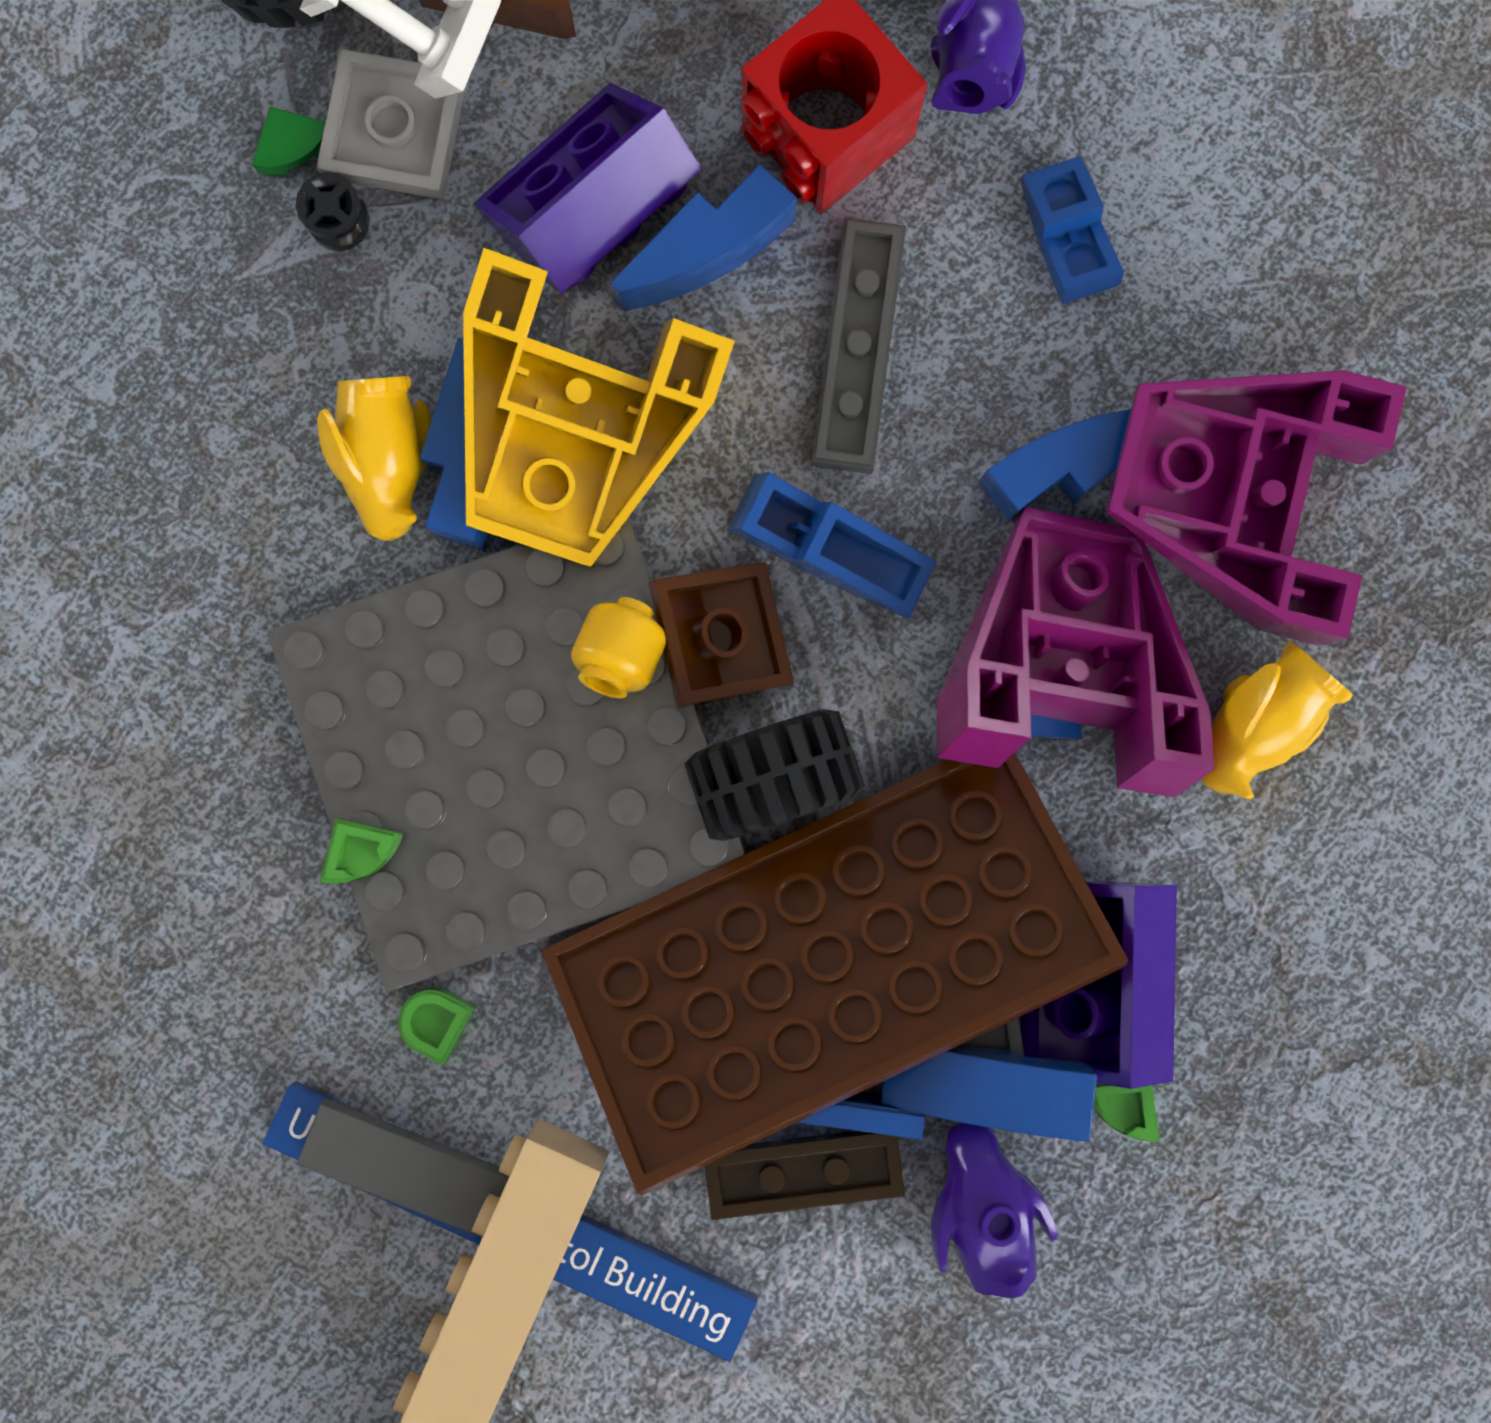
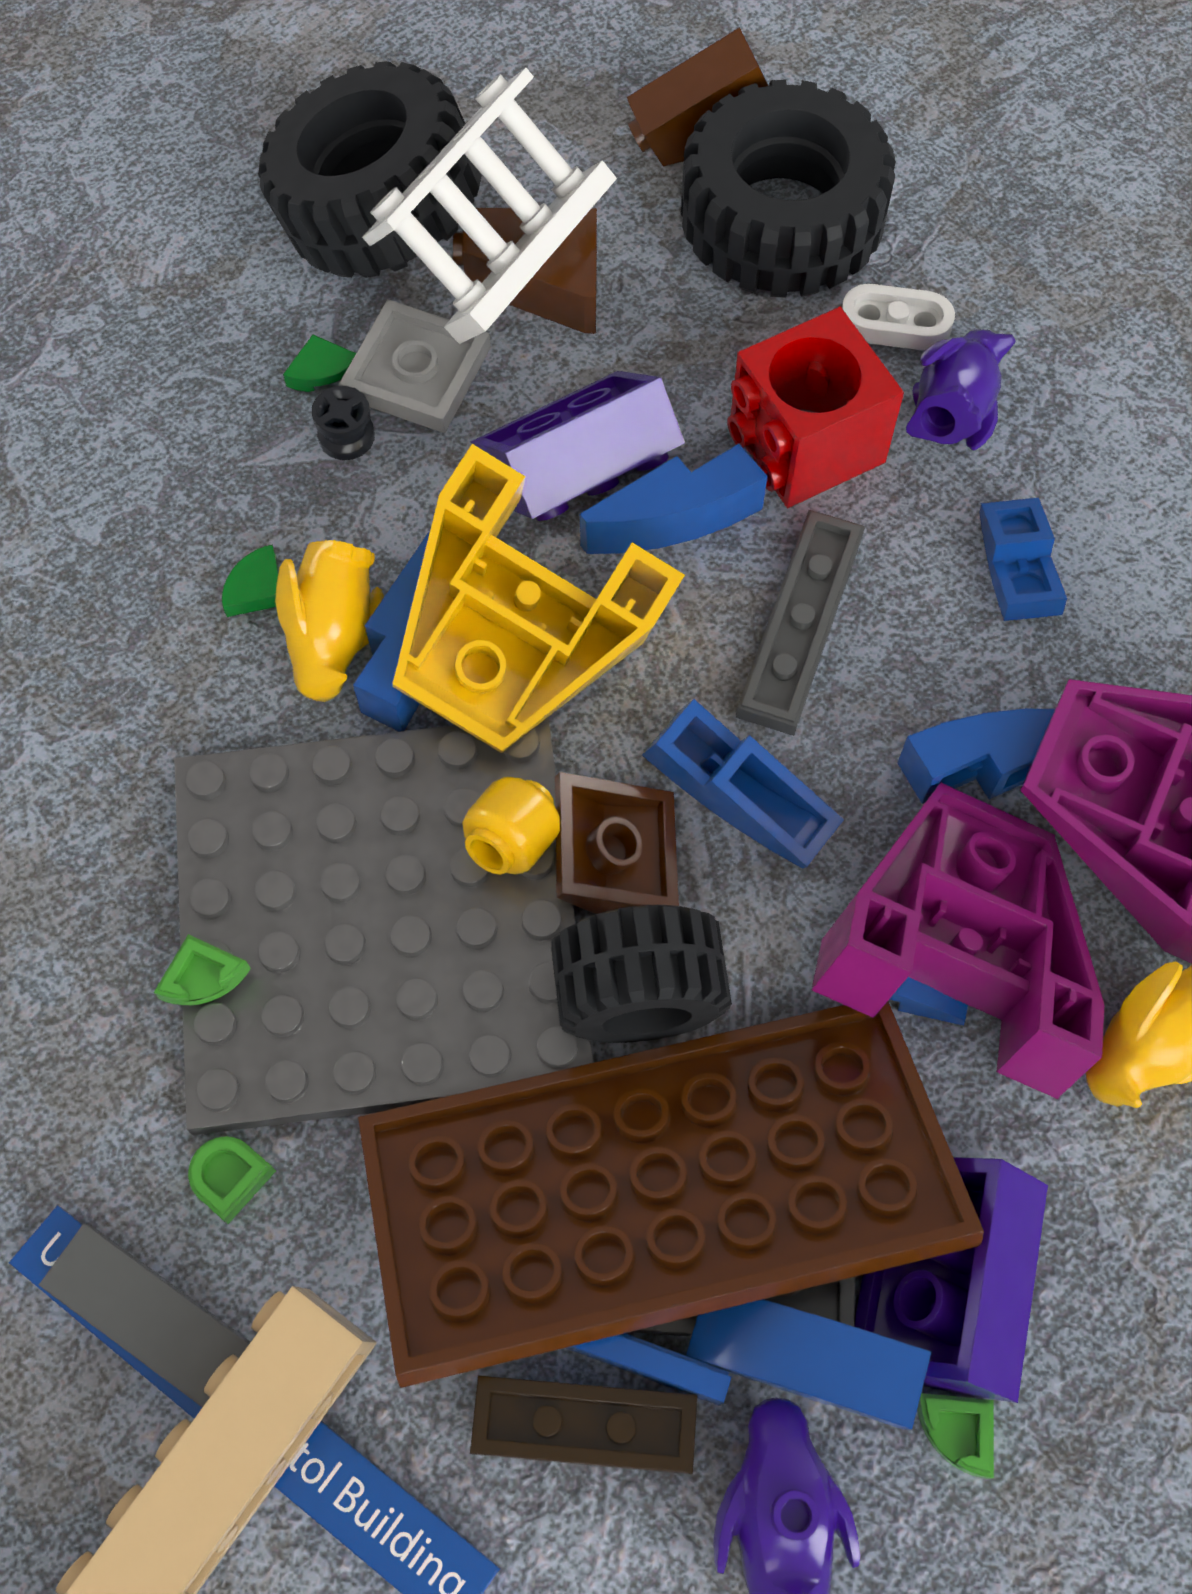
camera: 10 degrees right, 20 degrees down
none -> green tile [222,544,279,617]

